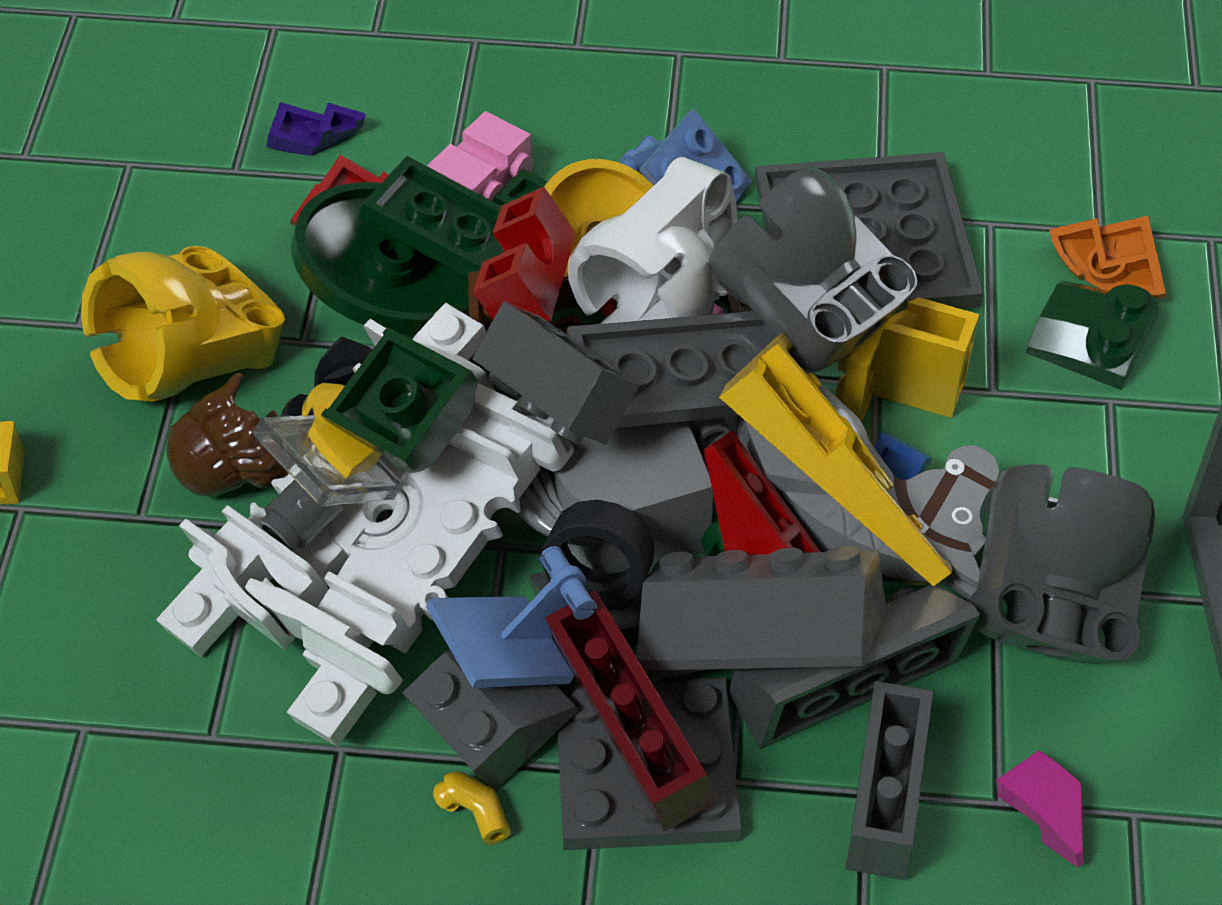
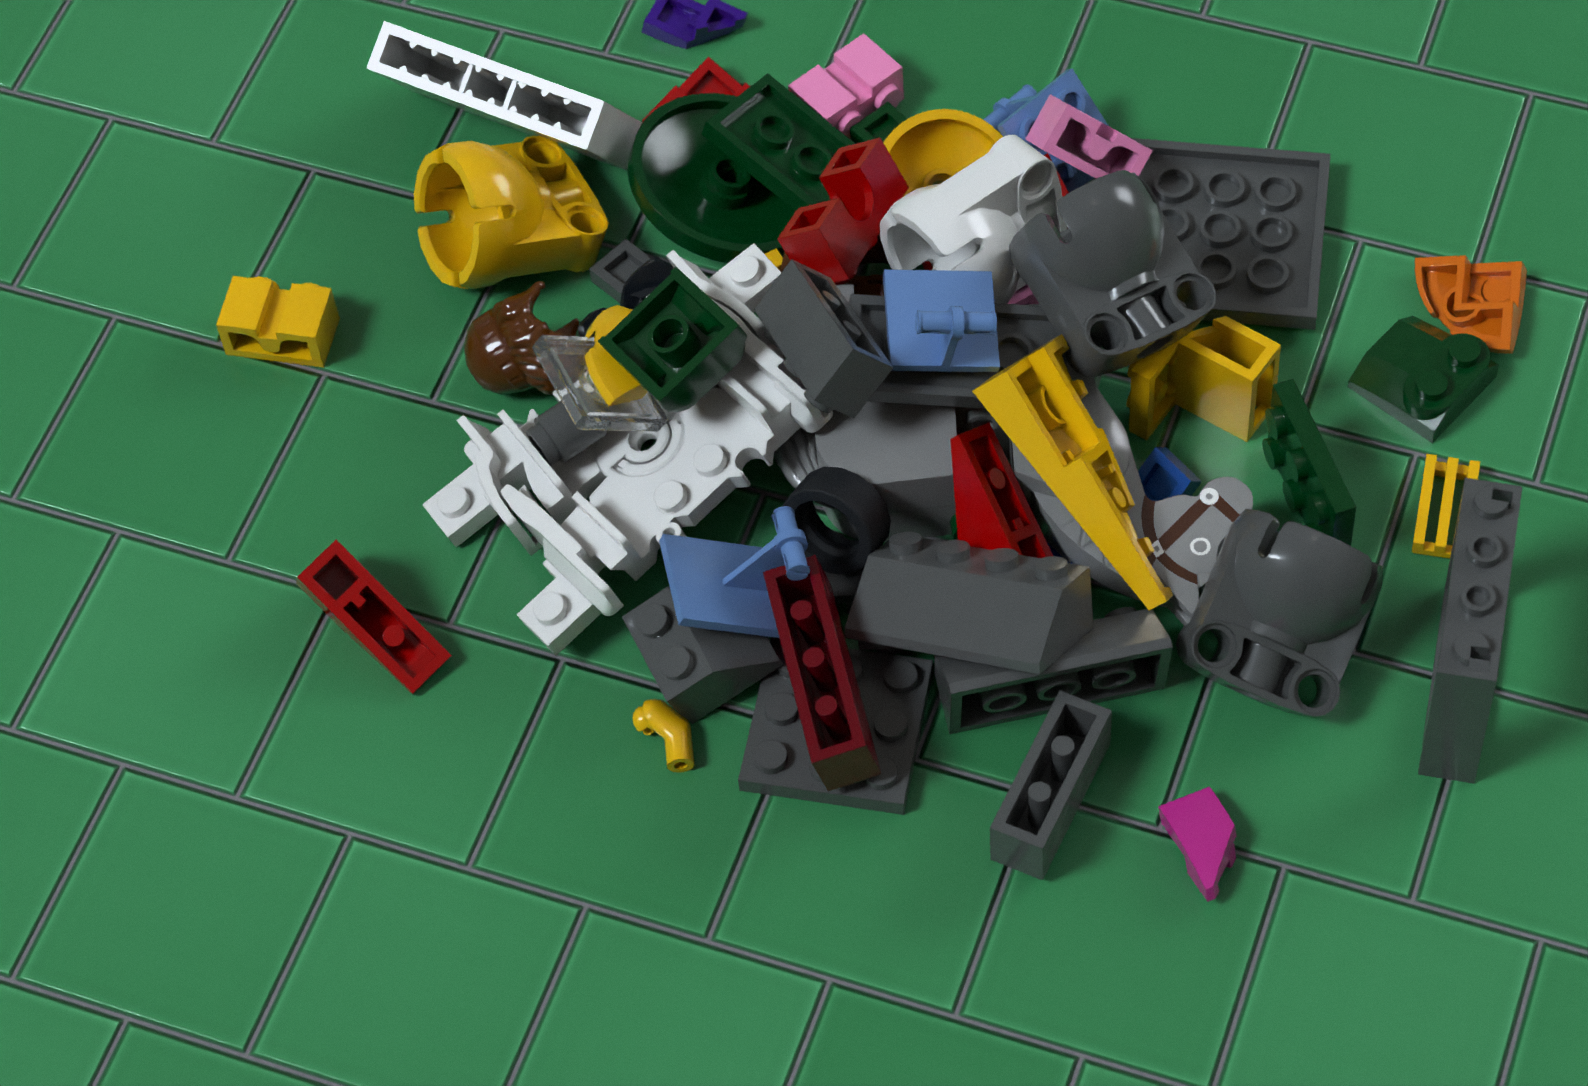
camera: 20 degrees right, 5 degrees up
none -> red slope [296,539,452,694]
none -> white brick [367,21,642,170]
none -> dark grey plate [589,239,651,303]
none -> medium blue plate [883,269,1000,372]
none -> bright pink brick [1025,94,1153,179]
none -> dark green plate [1262,379,1356,546]
none -> yellow tile [1411,454,1481,559]

